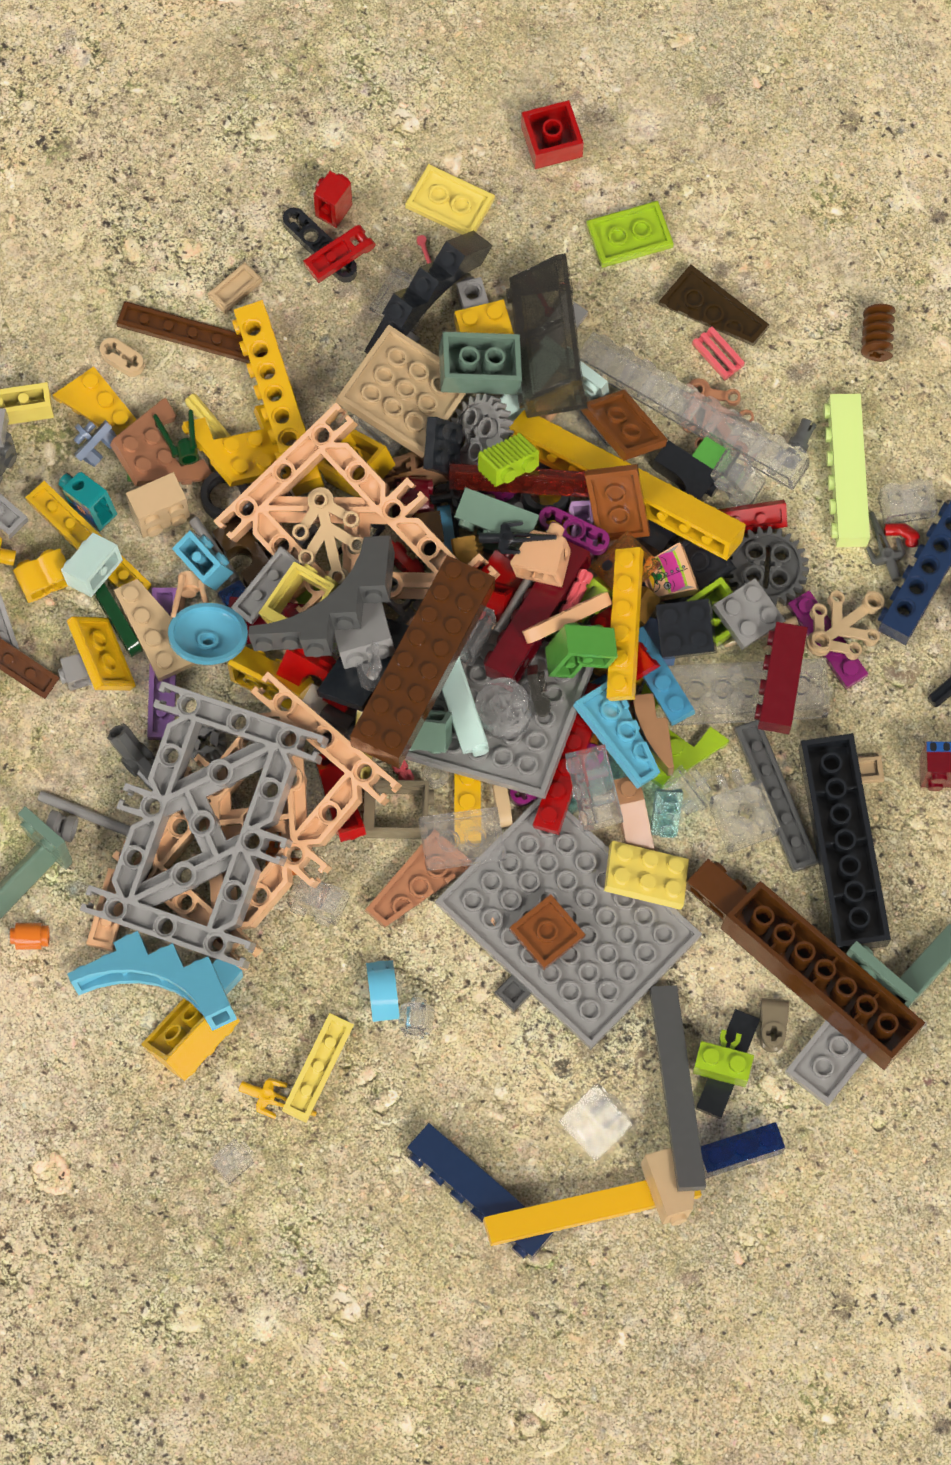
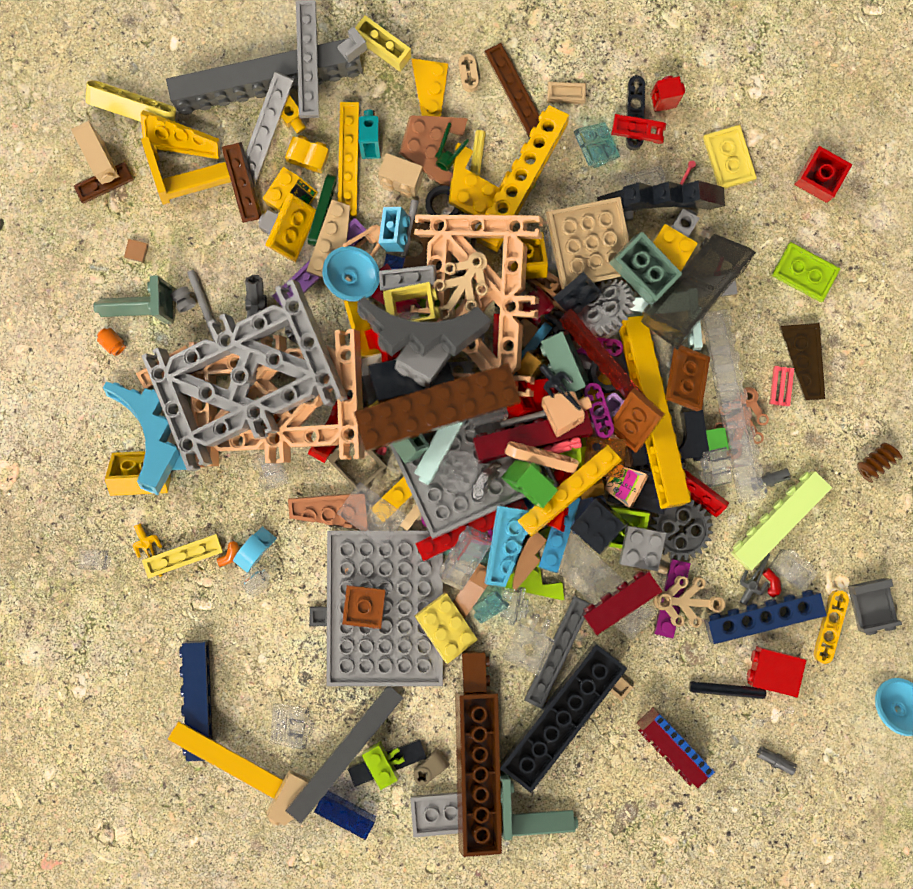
camera: 45 degrees right, 15 degrees up
light aqua brick [61,533,123,597] -> none
sand blue hips [73,420,117,467] -> none
clear piece [355,642,382,691] -> none
lime brick [478,433,539,487] -> none
none -> orange arm [217,541,240,567]
none -> yellow slope [262,167,318,212]
none -> clear light blue plate [574,122,620,168]

